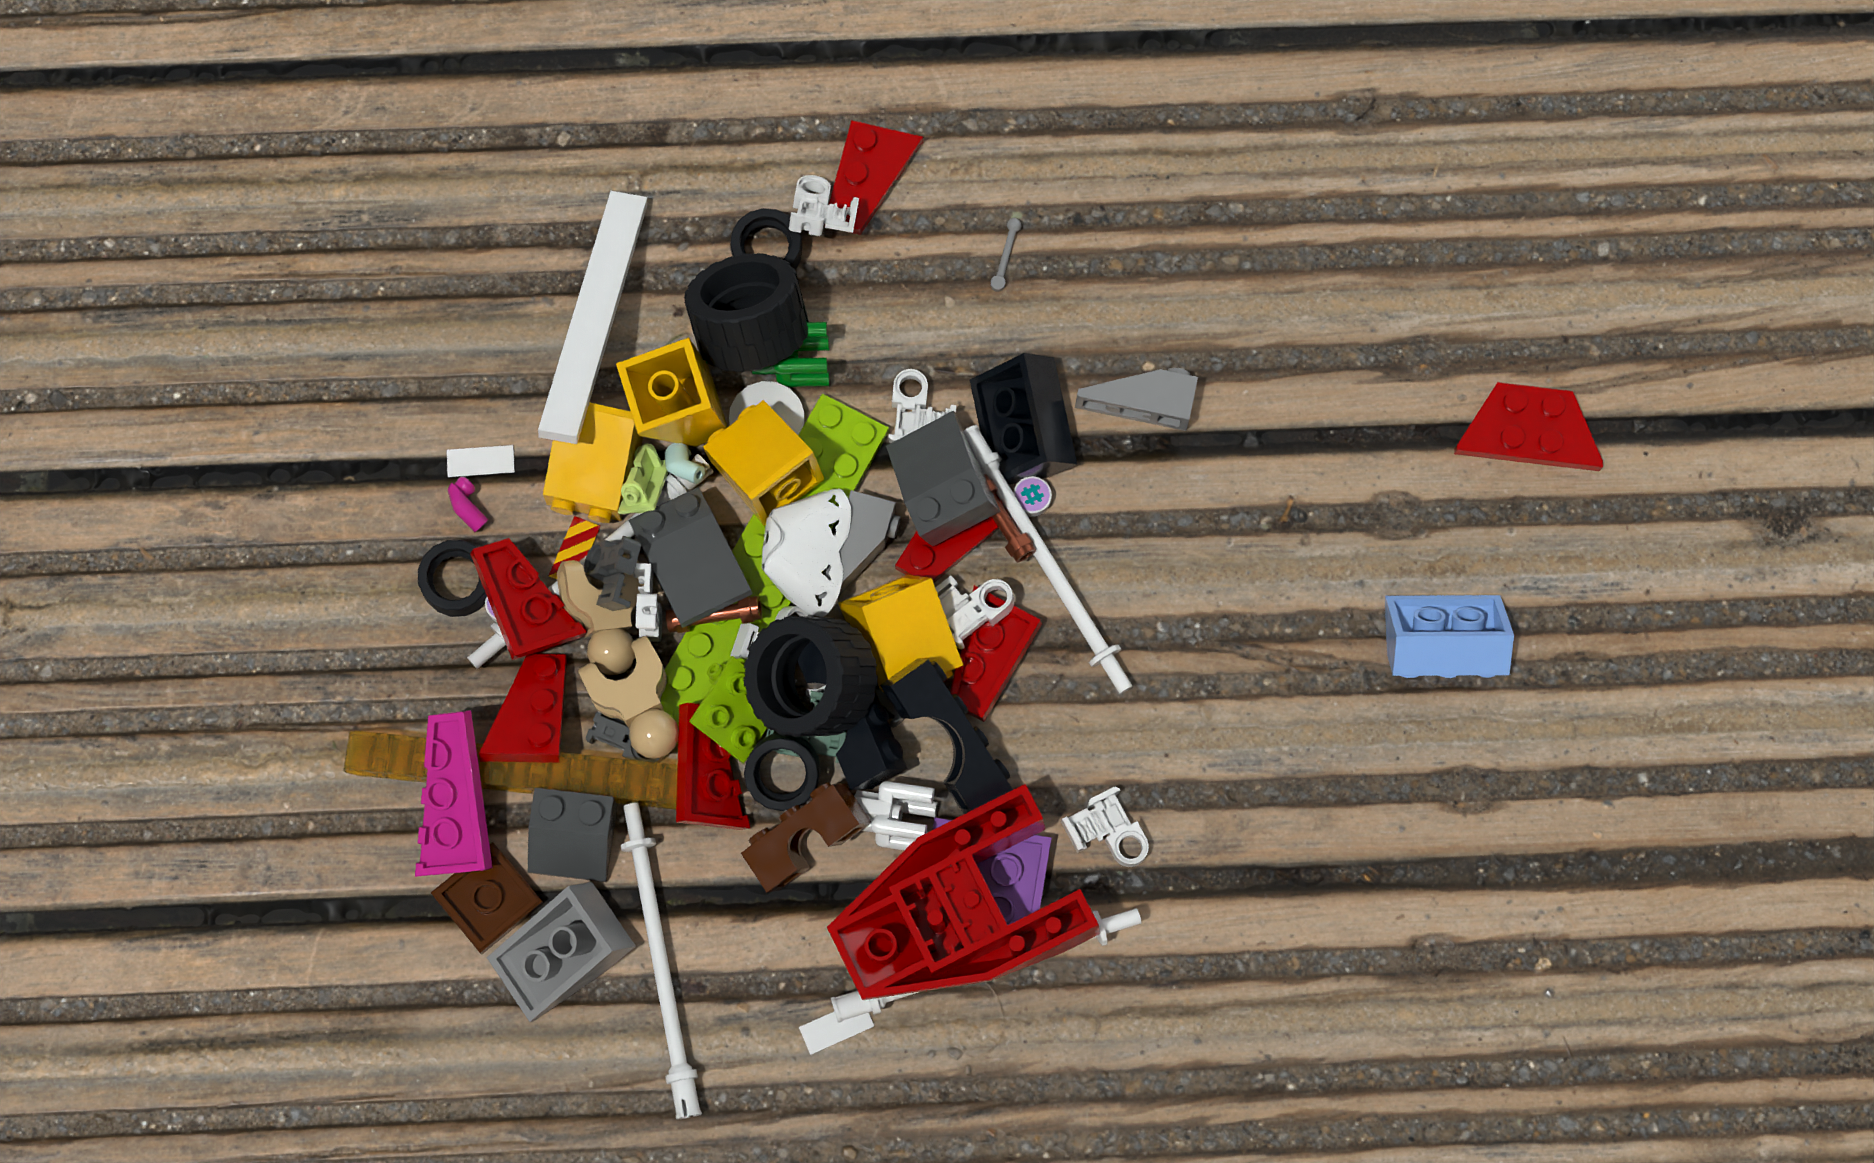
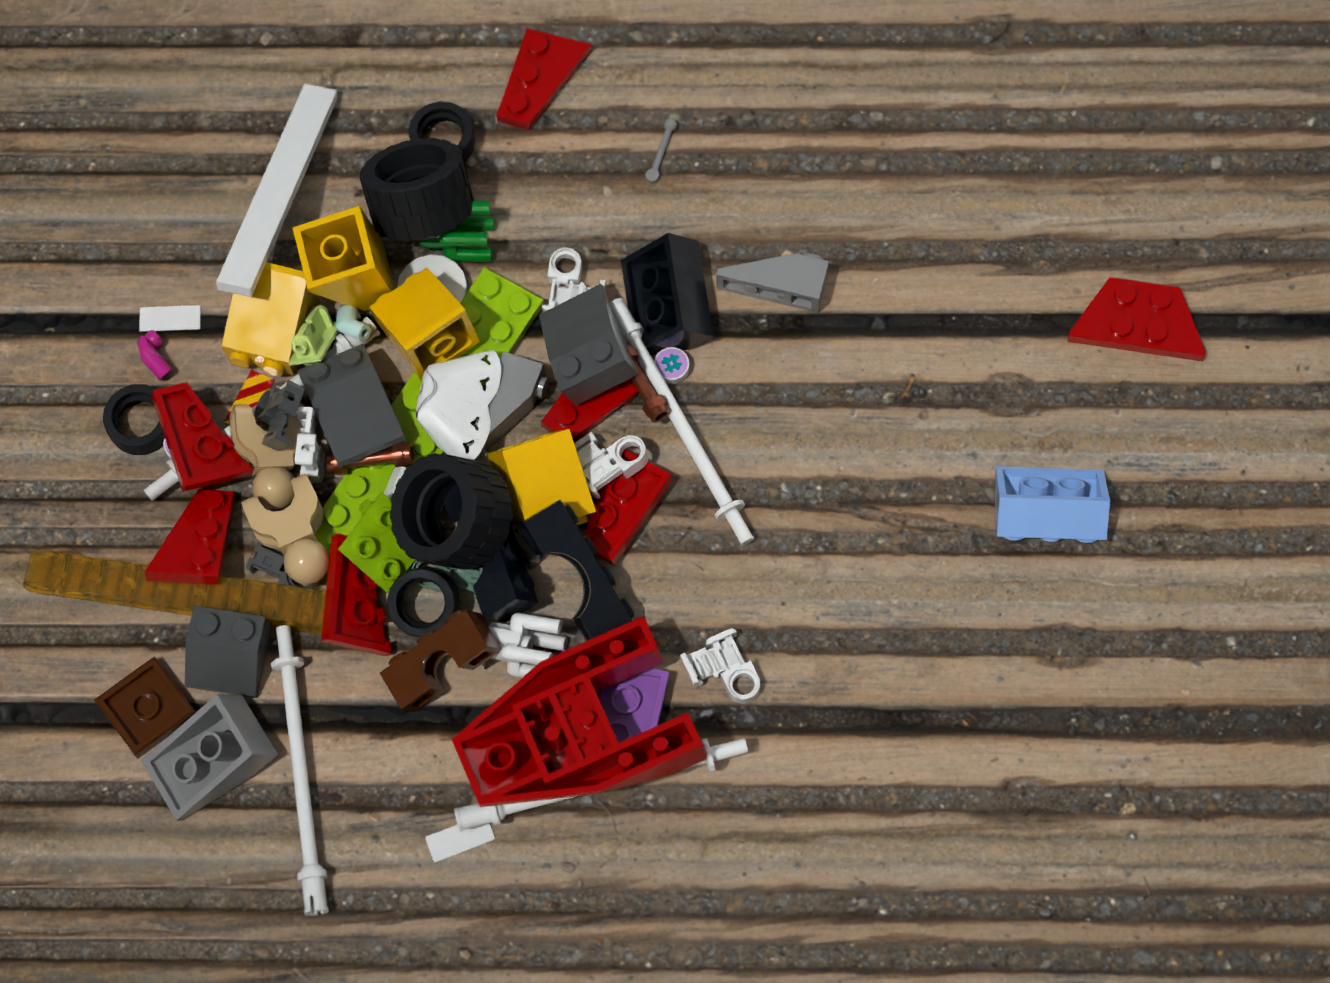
camera: 10 degrees right, 5 degrees down
dark pink wing [415,710,492,877] -> none
white piece [789,175,859,236] -> none

